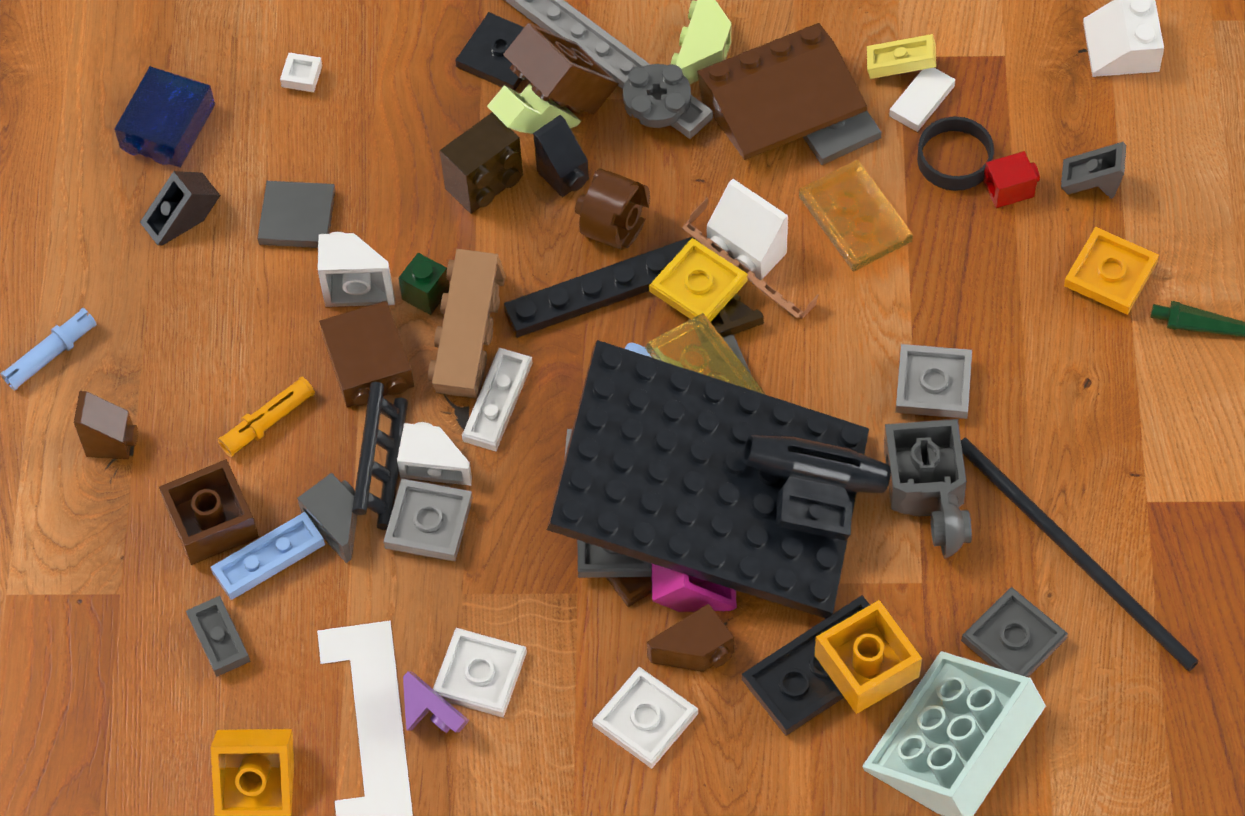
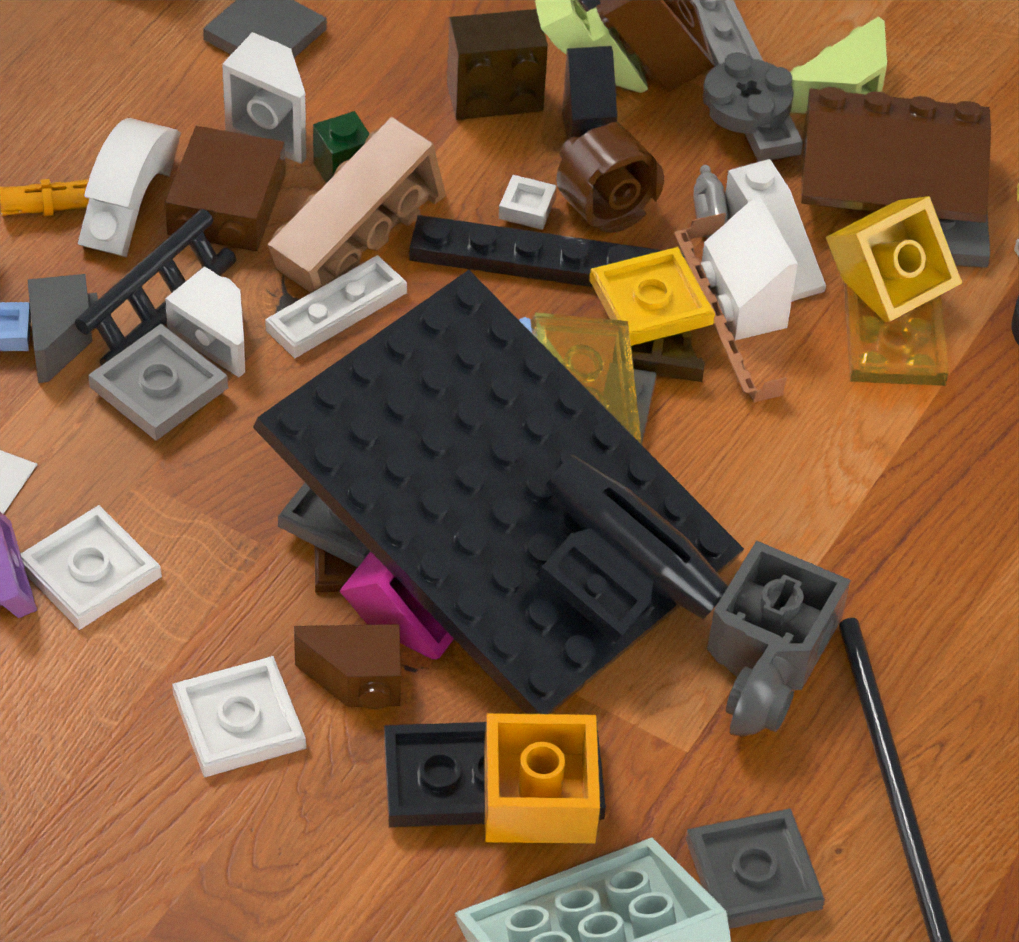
camera: 25 degrees right, 10 degrees down
light grey plate [895,344,972,419] -> none
none -> white arch [78,118,181,257]
none -> white plate [498,175,557,230]
none -> light grey piece [693,165,728,238]
none -> white slope [725,159,826,301]
none -> yellow slope [826,196,962,322]

